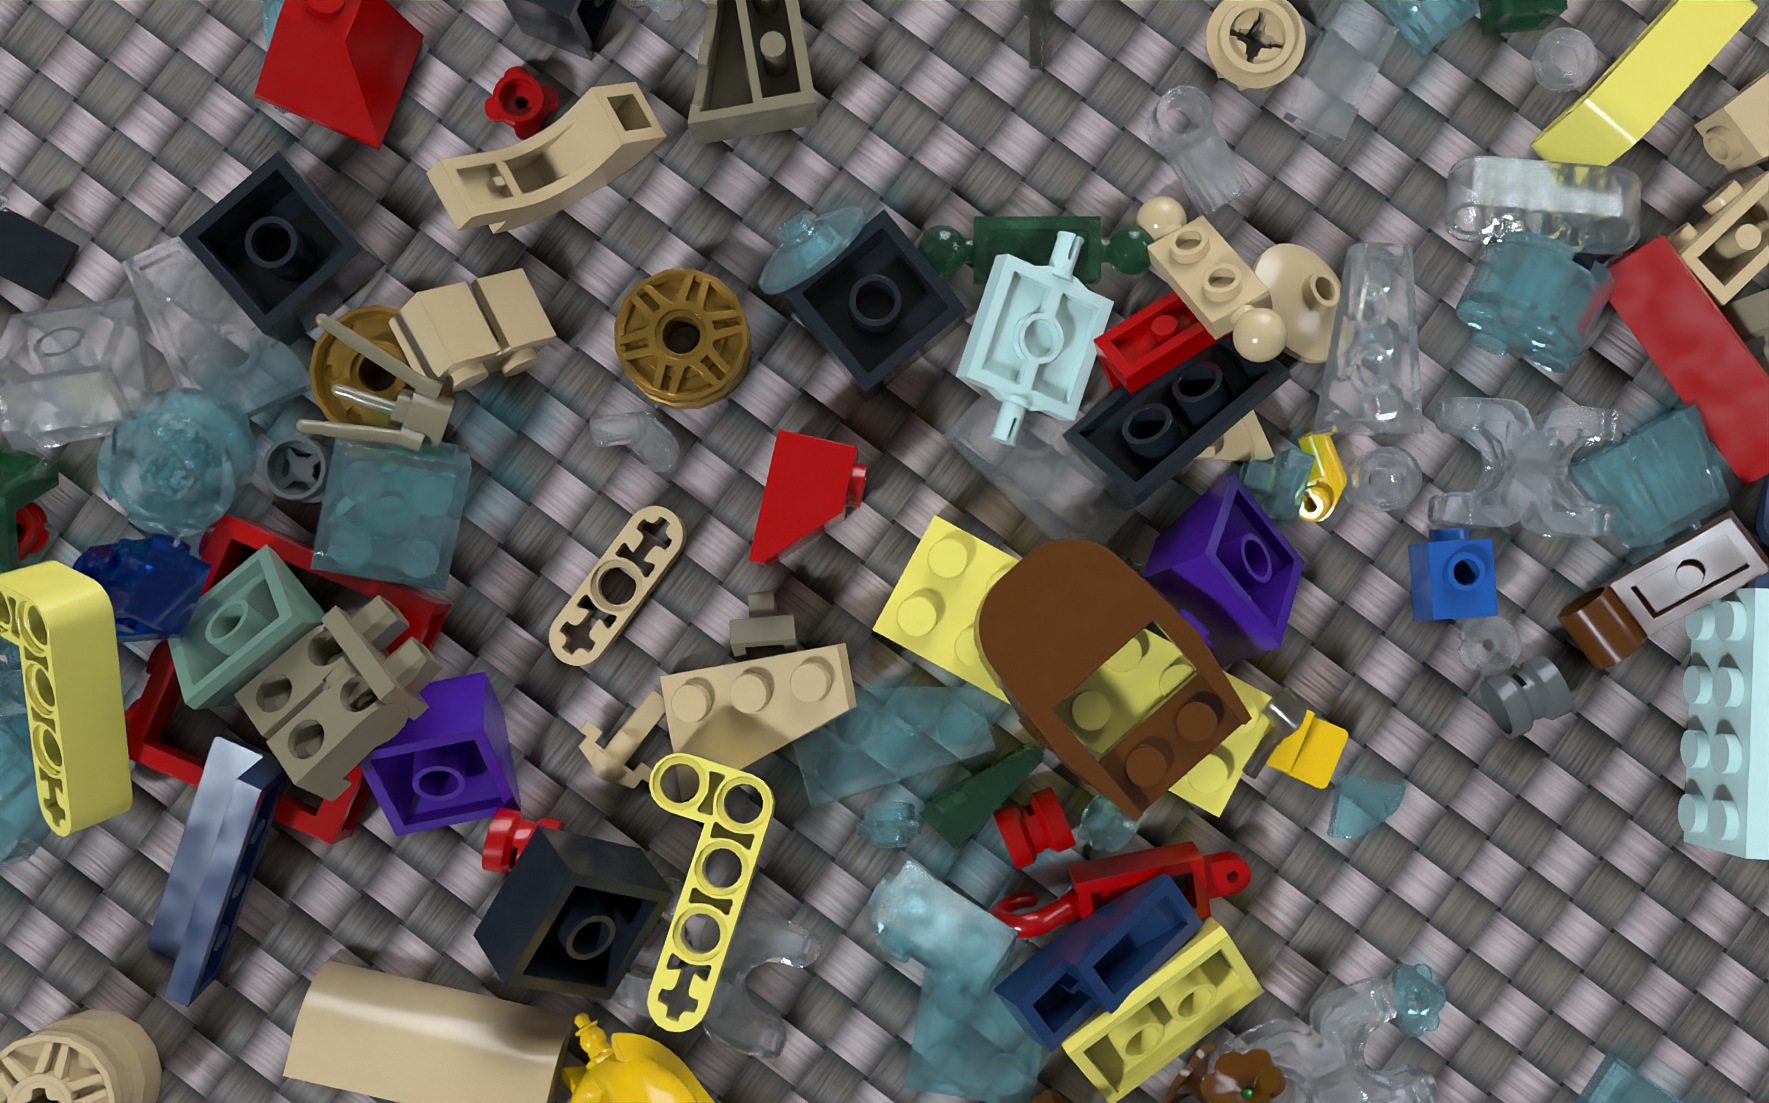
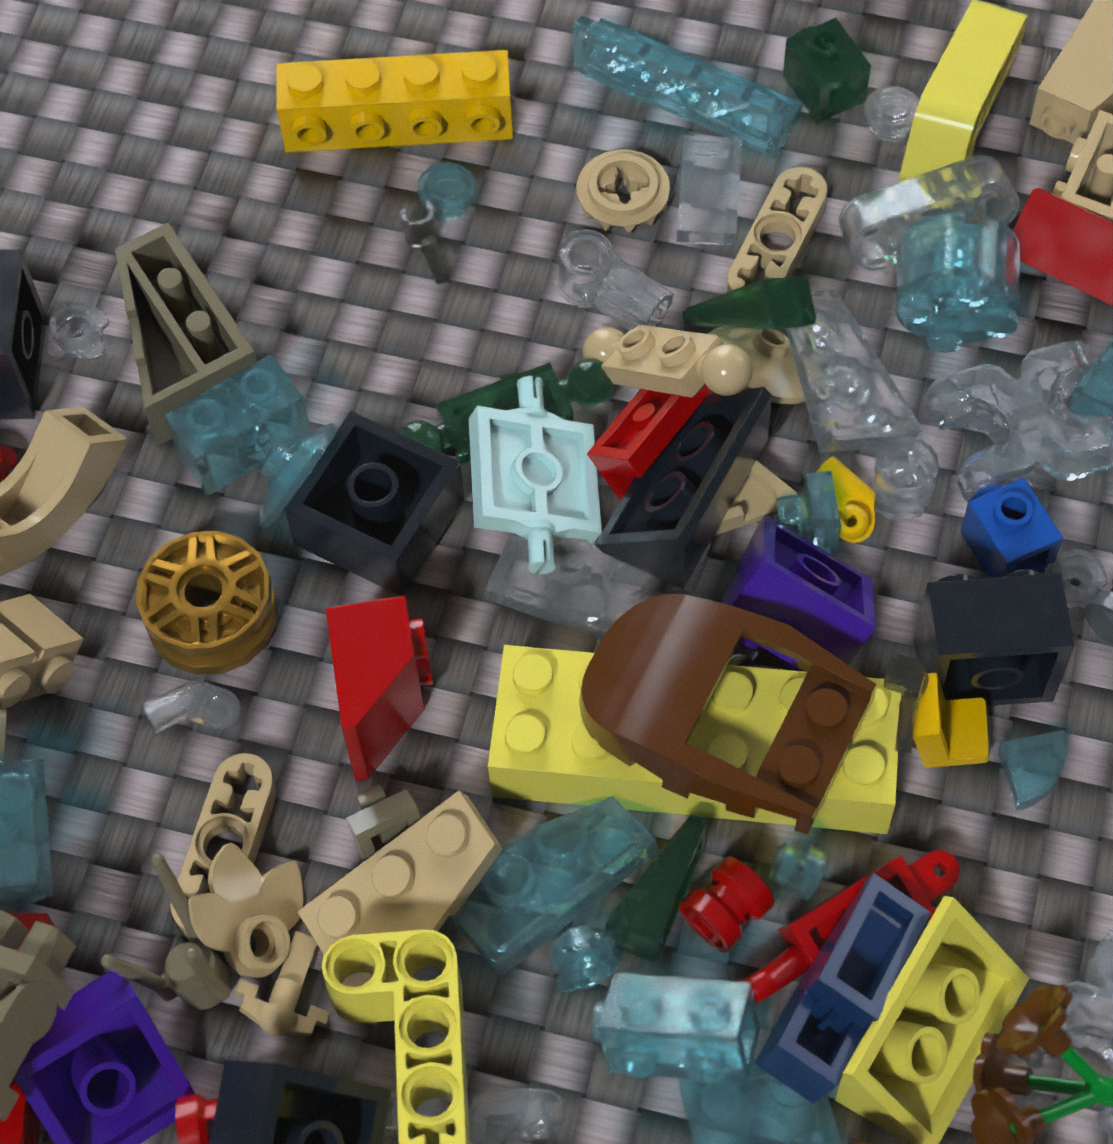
camera: 15 degrees left, 25 degrees down
none -> dark tan plant [101,853,232,1010]
none -> clear light blue brick [164,354,312,496]
none -> tan plate [188,843,303,978]
none -> clear green slope [682,276,816,329]
none -> tan beam [727,167,827,317]
none -> black brick [914,569,1074,706]

